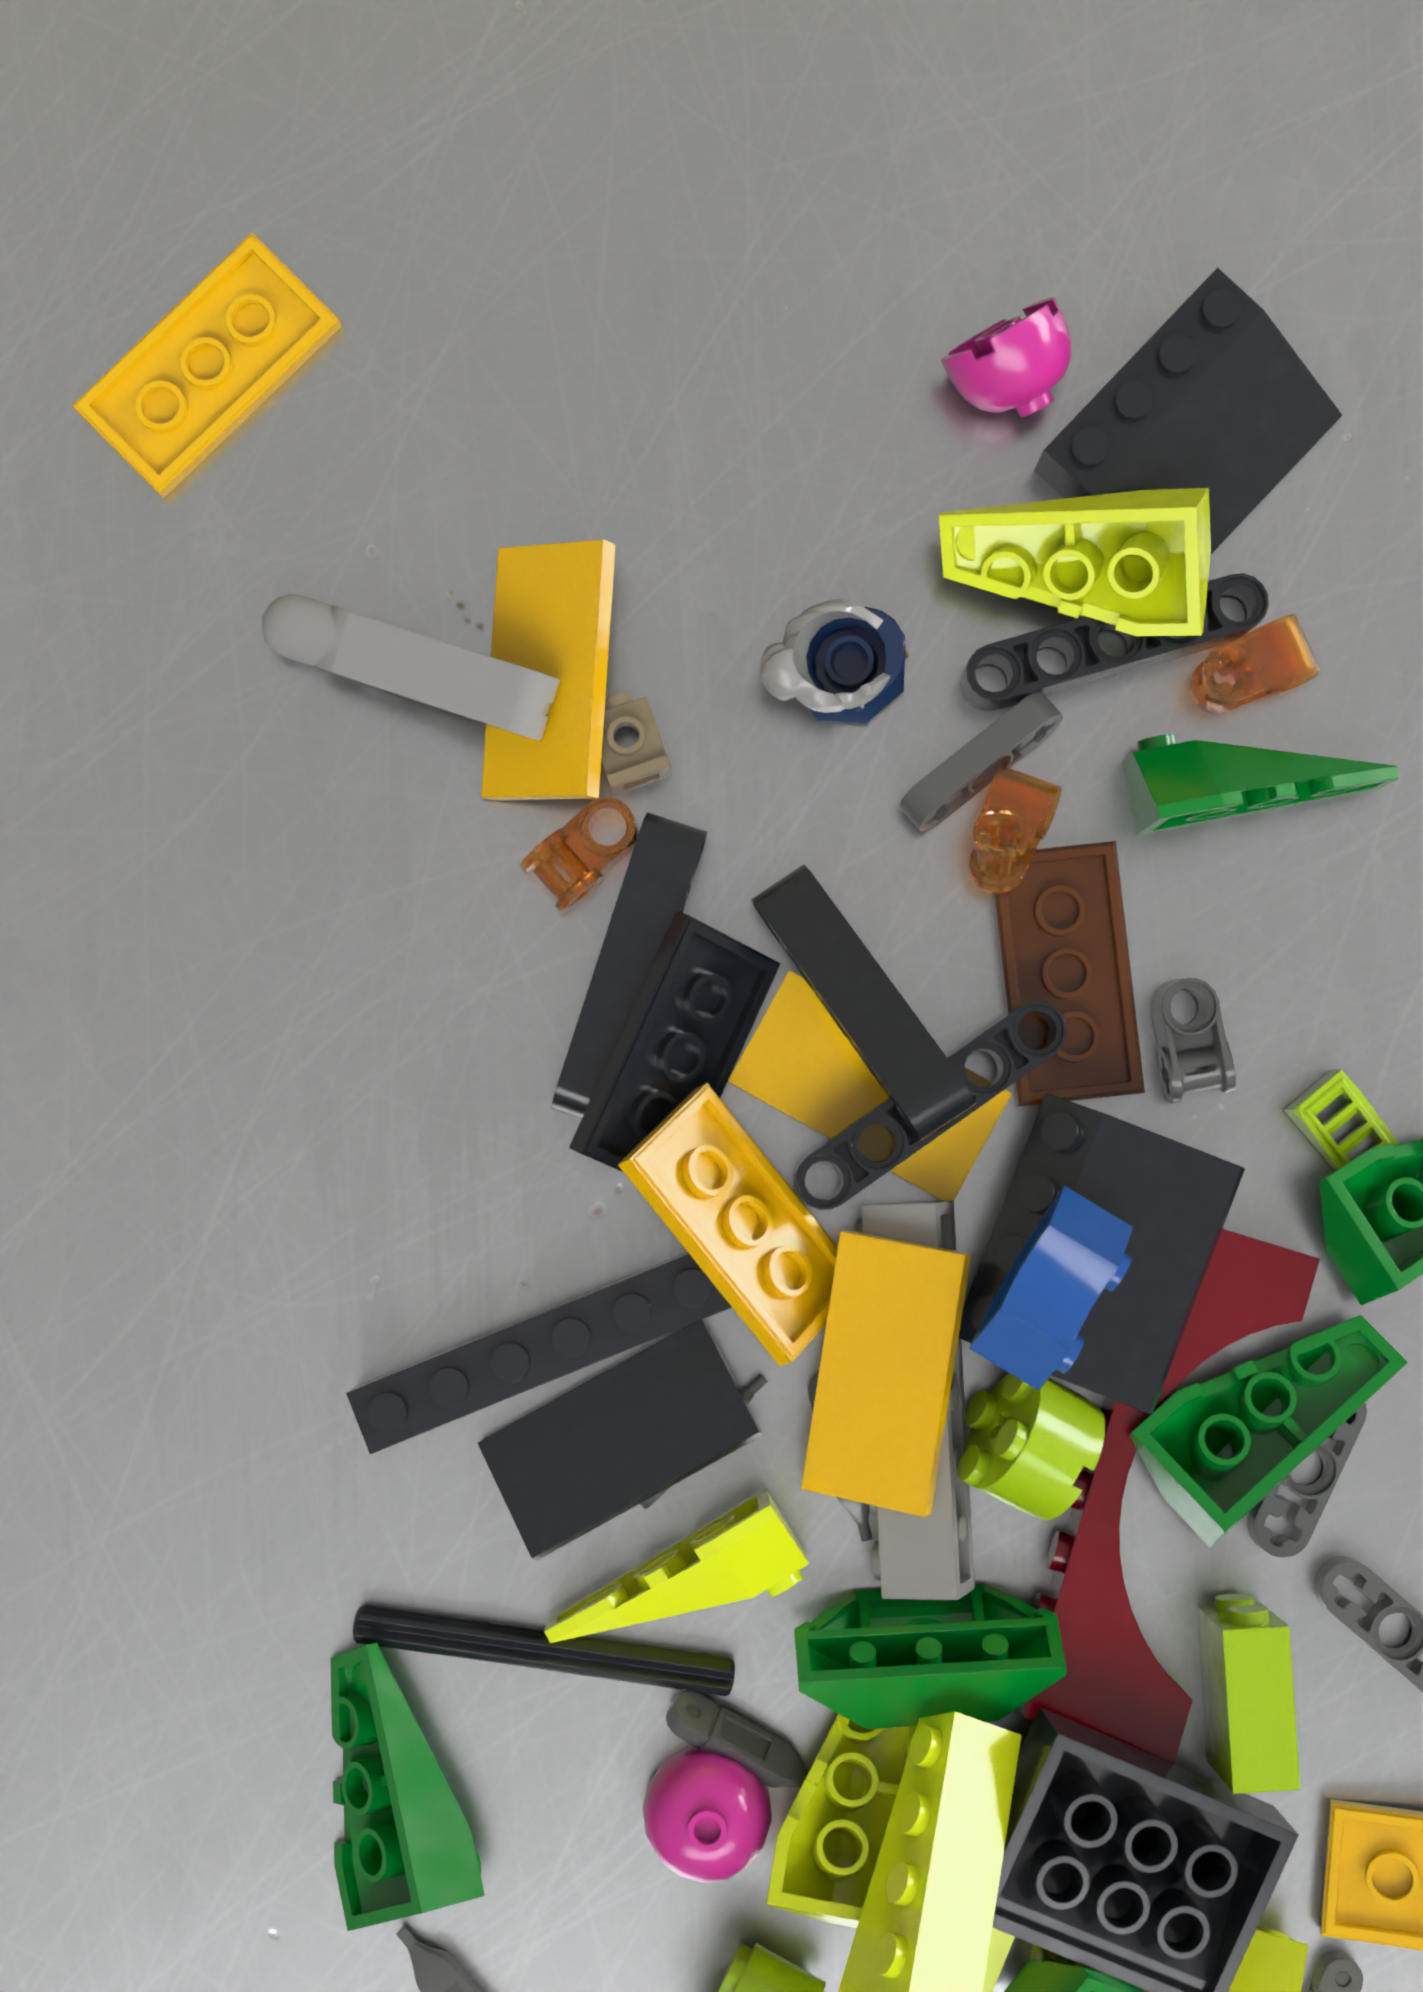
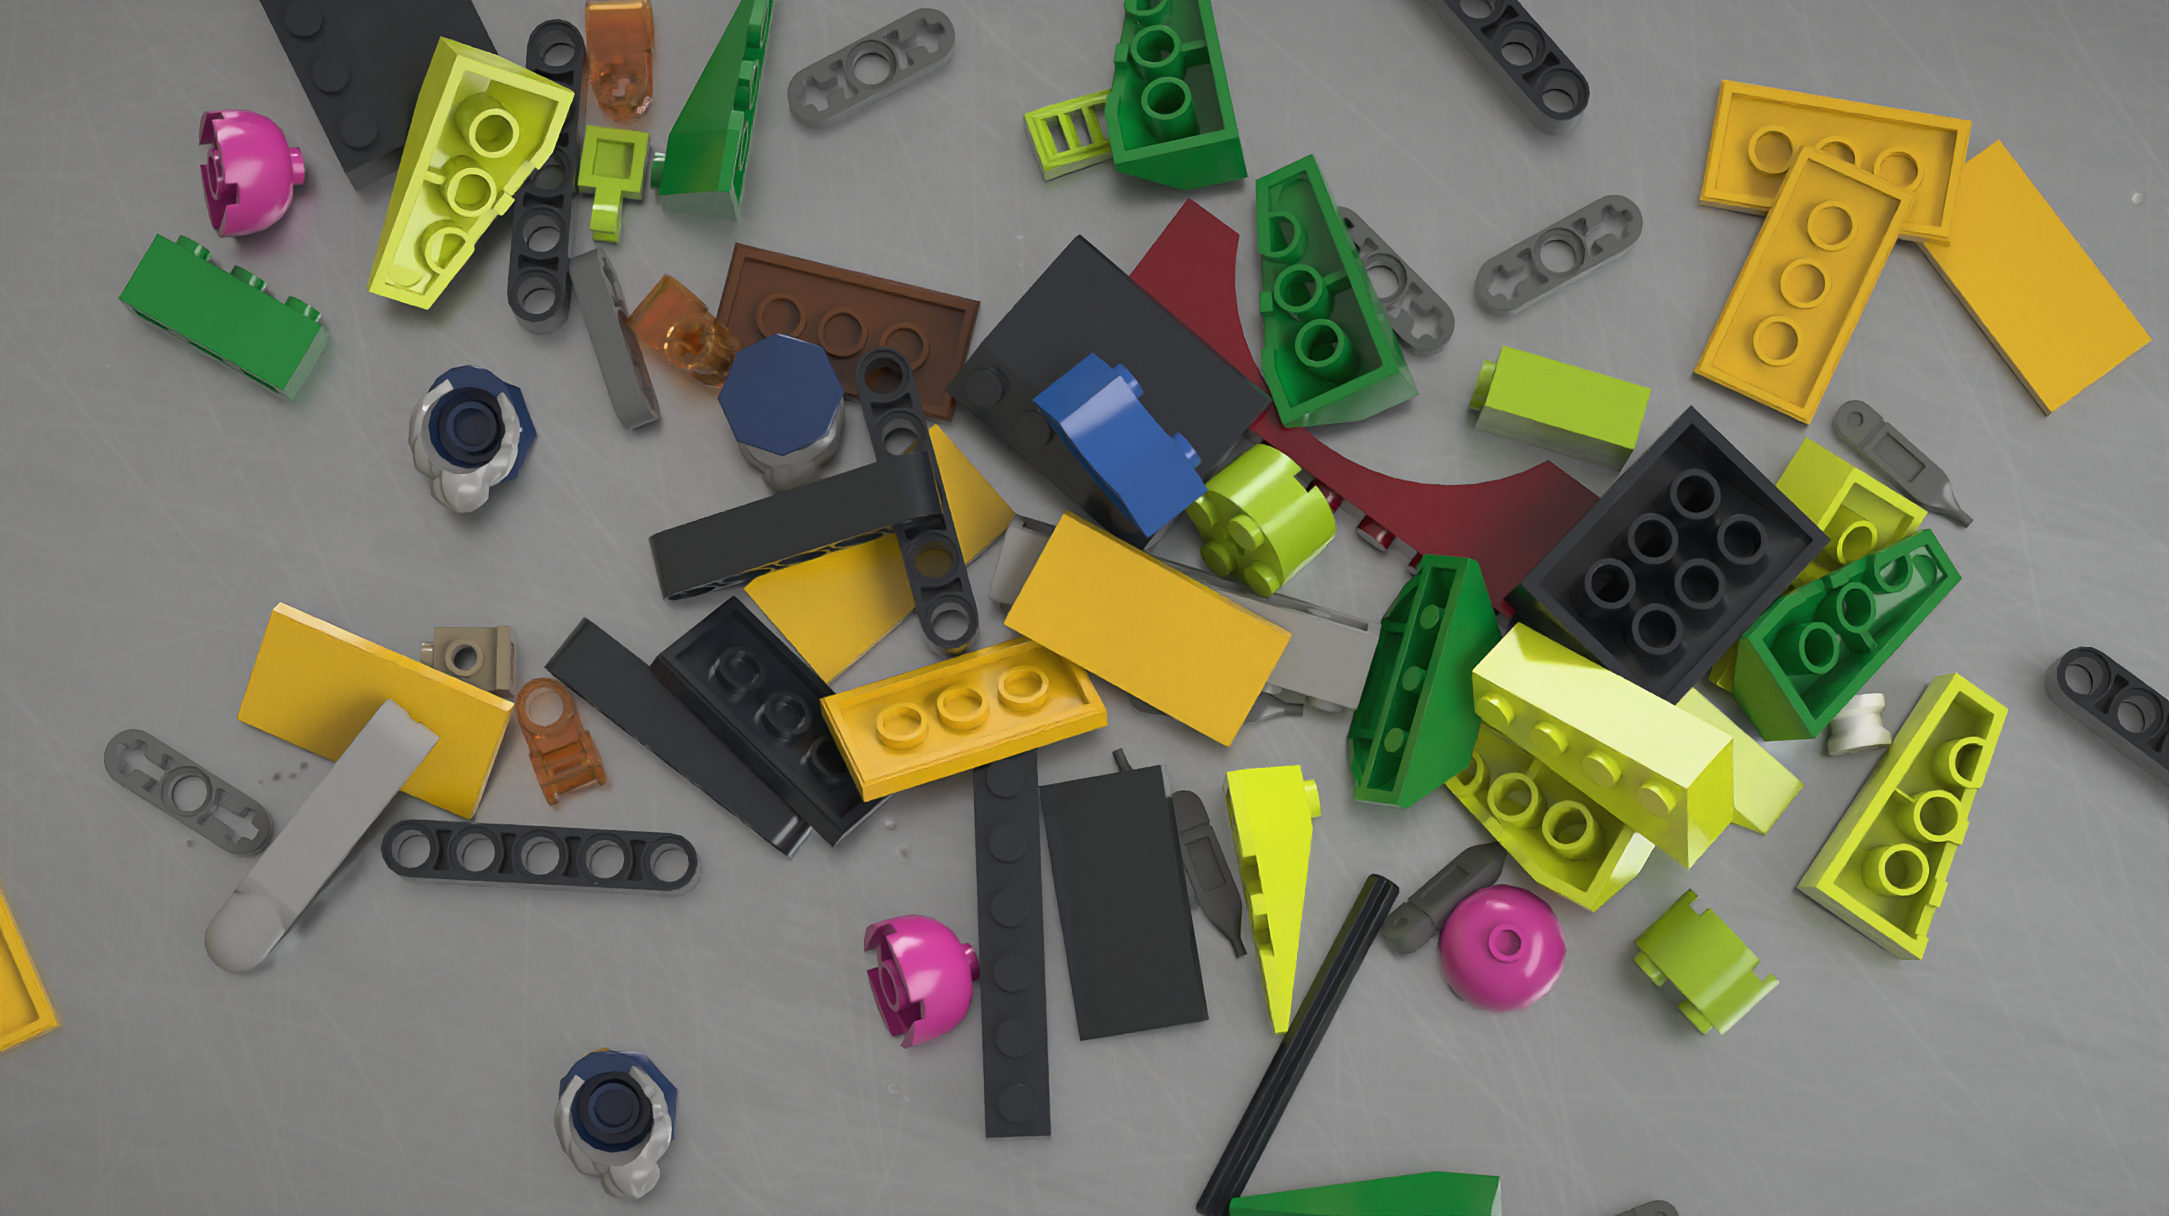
camera: 70 degrees left, 5 degrees down
dark grey piece [1151,978,1236,1104] -> none
none -> dark grey beam [104,729,274,857]
none -> green brick [118,233,331,403]
none -> black beam [381,819,702,897]
none -> piece [554,1047,677,1199]
none -> lime plate [577,125,651,244]
none -> dark blue piece [718,333,845,494]
none -> dark grey beam [787,8,956,129]
none -> dark pink cylinder [864,914,980,1049]
none -> dark grey piece [1172,790,1247,958]

